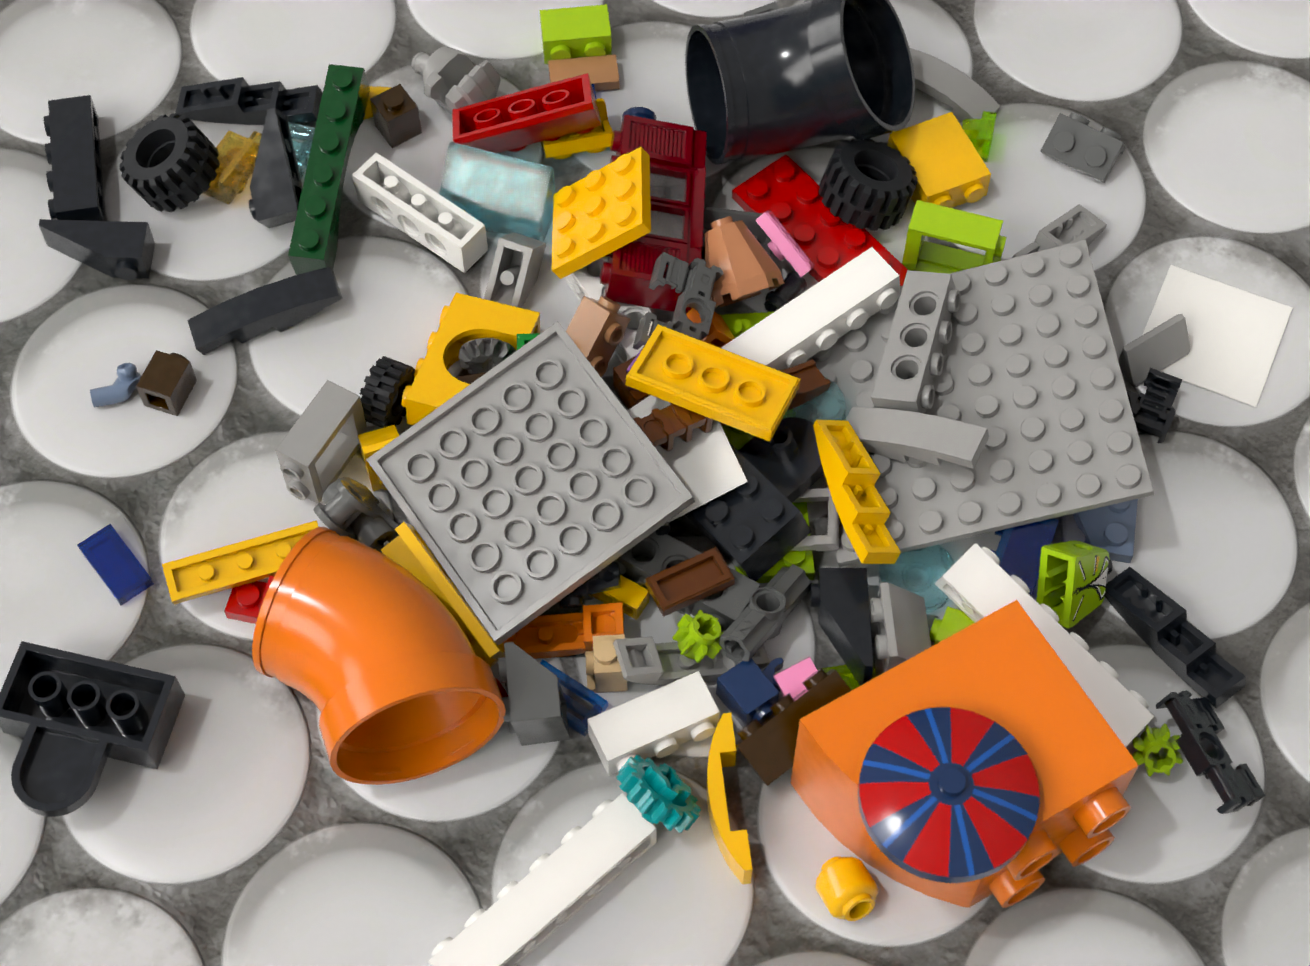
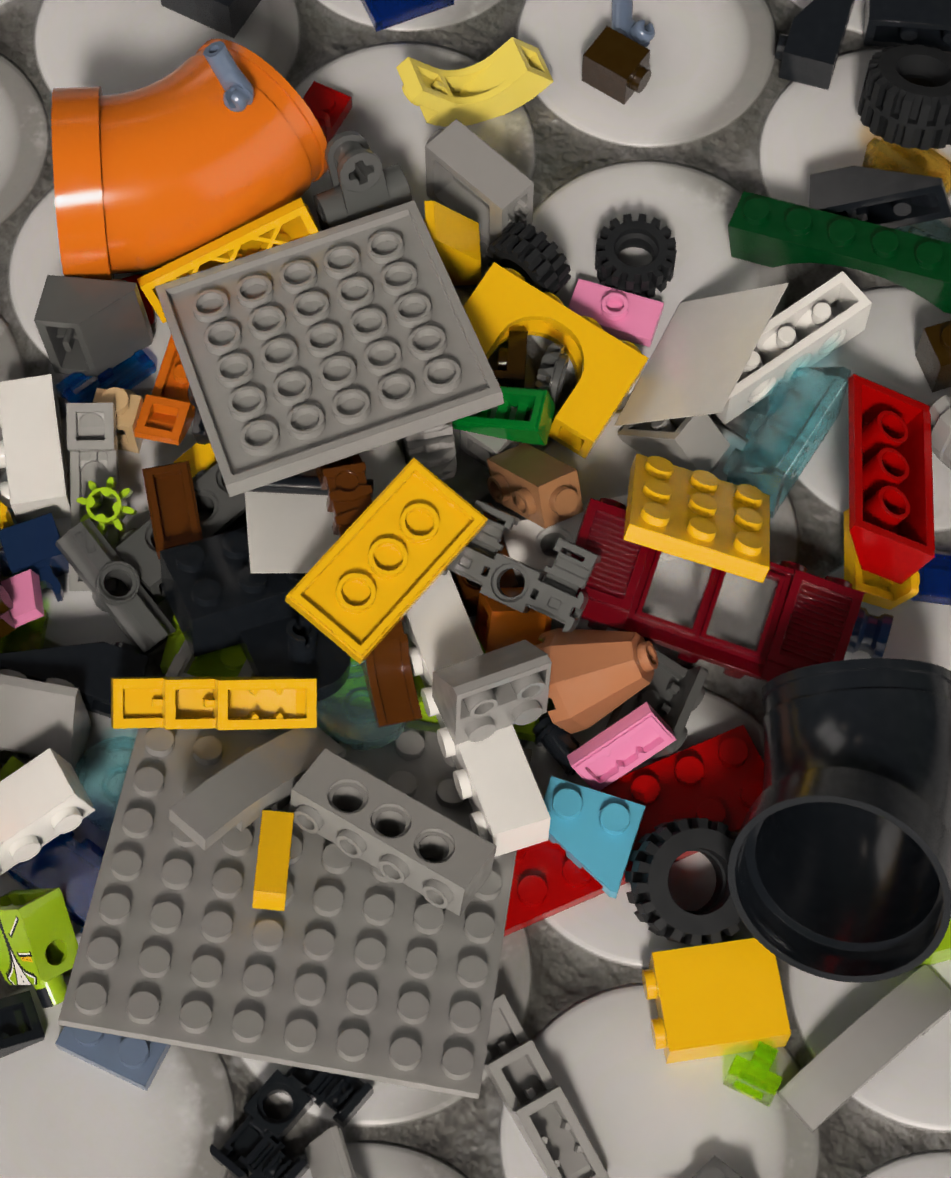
camera: 105 degrees right, 5 degrees up
yellow fence [162,520,319,605] -> none
black slope [187,267,343,355] -> none
lime window [902,200,1007,274] -> none
none -> sand blue arm [203,41,254,112]
none -> yellow piece [252,810,294,911]
none -> light yellow arch [396,37,554,127]
none -> light grey slope [432,640,552,745]
none -> medium azure wing [543,776,645,899]
none -> bright pink plate [568,278,664,347]
none -> black tyre [595,213,677,298]
none -> white sticker [614,283,789,426]

